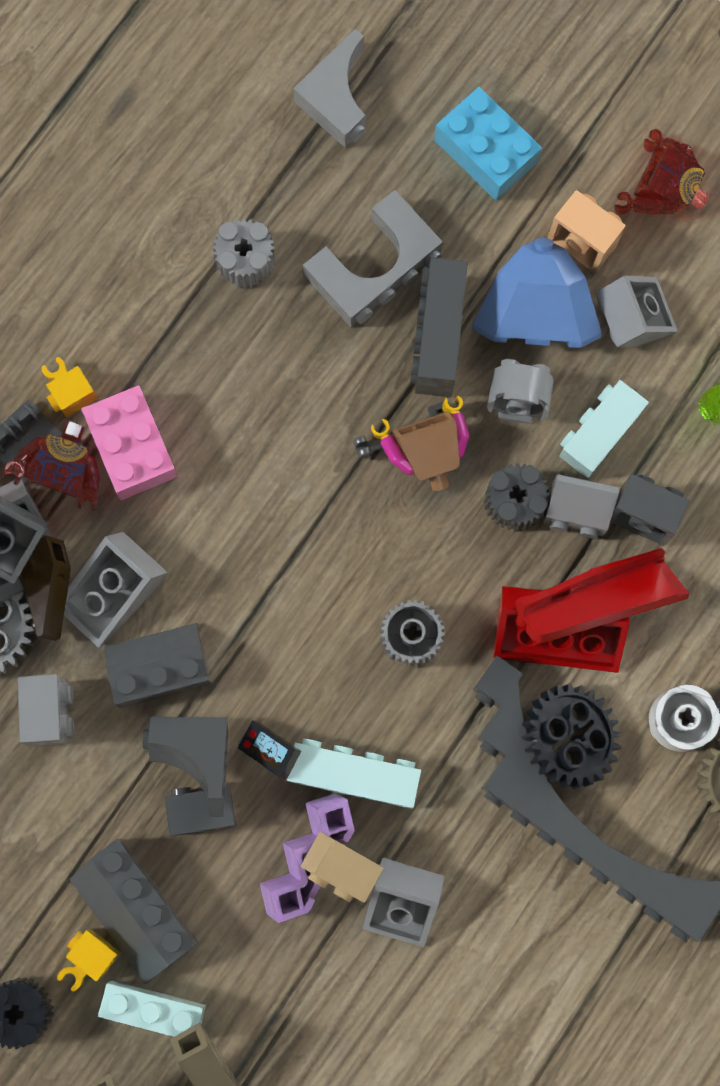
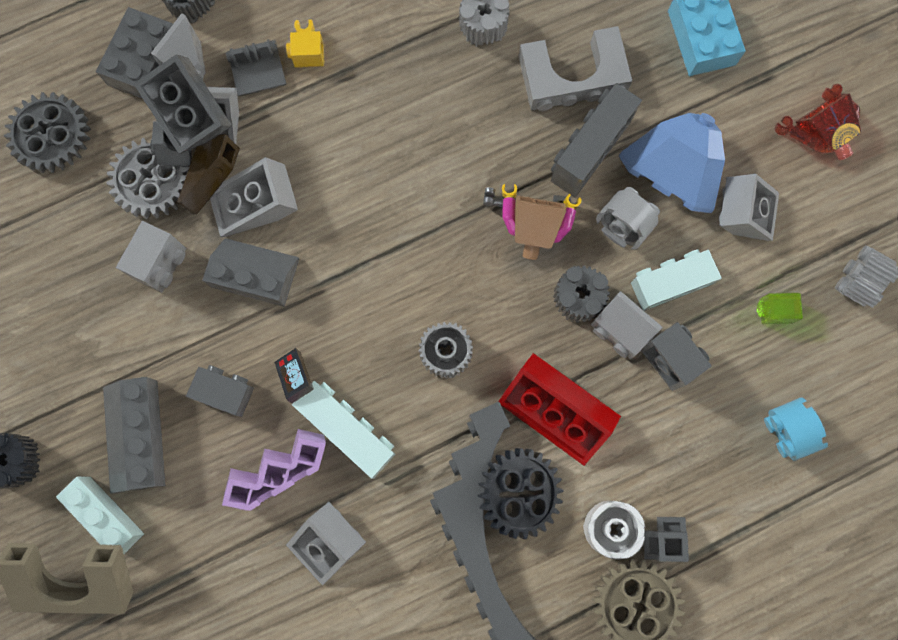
camera: 35 degrees right, 0 degrees up
clear red torso [2,421,101,511] -> none
yellow brick [57,929,121,992] -> none
bright pink brick [81,385,178,501] -> none
dark grey arch [142,717,229,817] -> none
tan brick [300,832,384,903] -> none
red piece [514,548,689,643] -> none
light nougat brick [548,190,626,274] -> none

